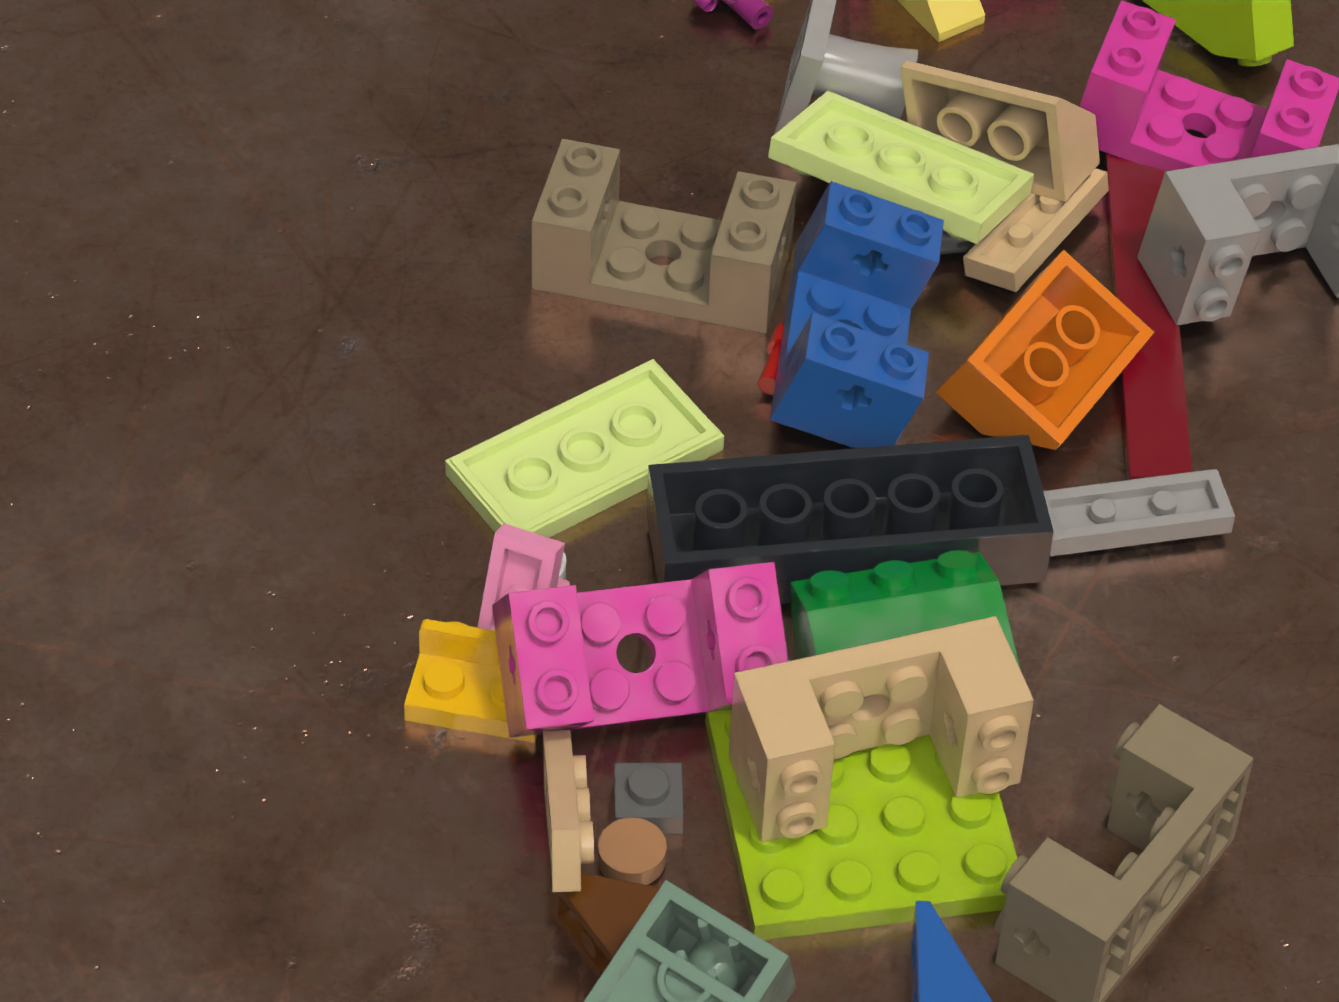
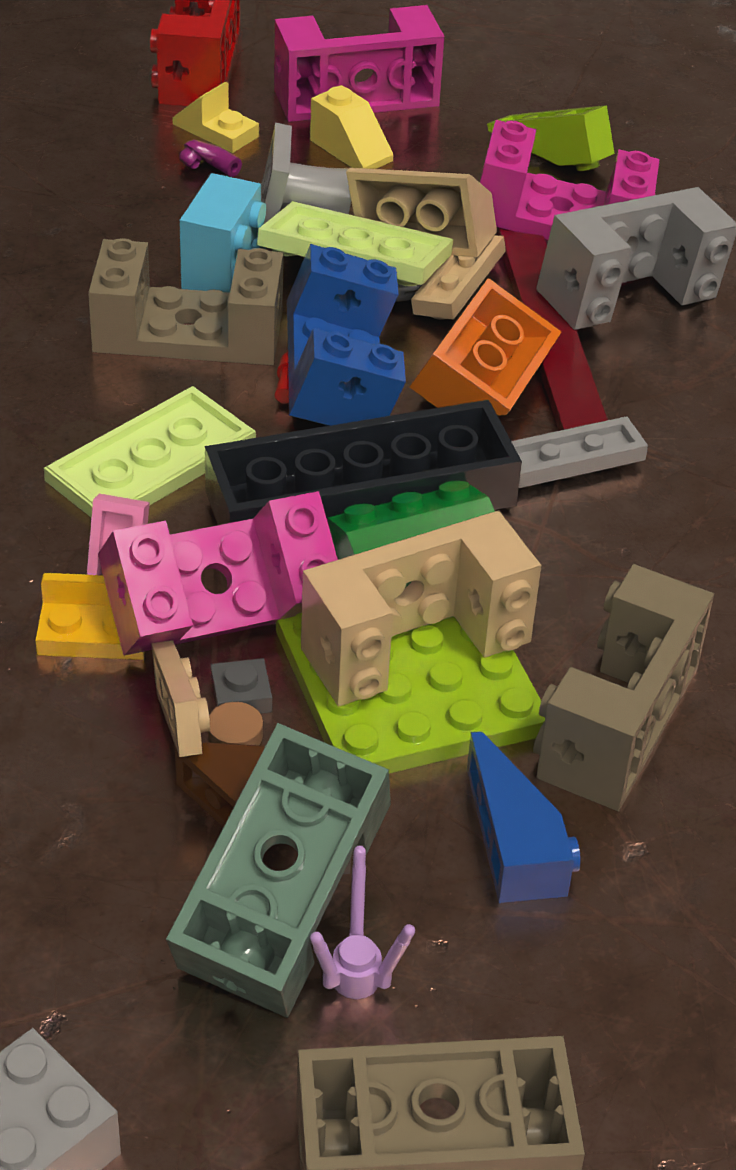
camera: 10 degrees left, 5 degrees down
none -> medium azure brick [180,173,266,292]

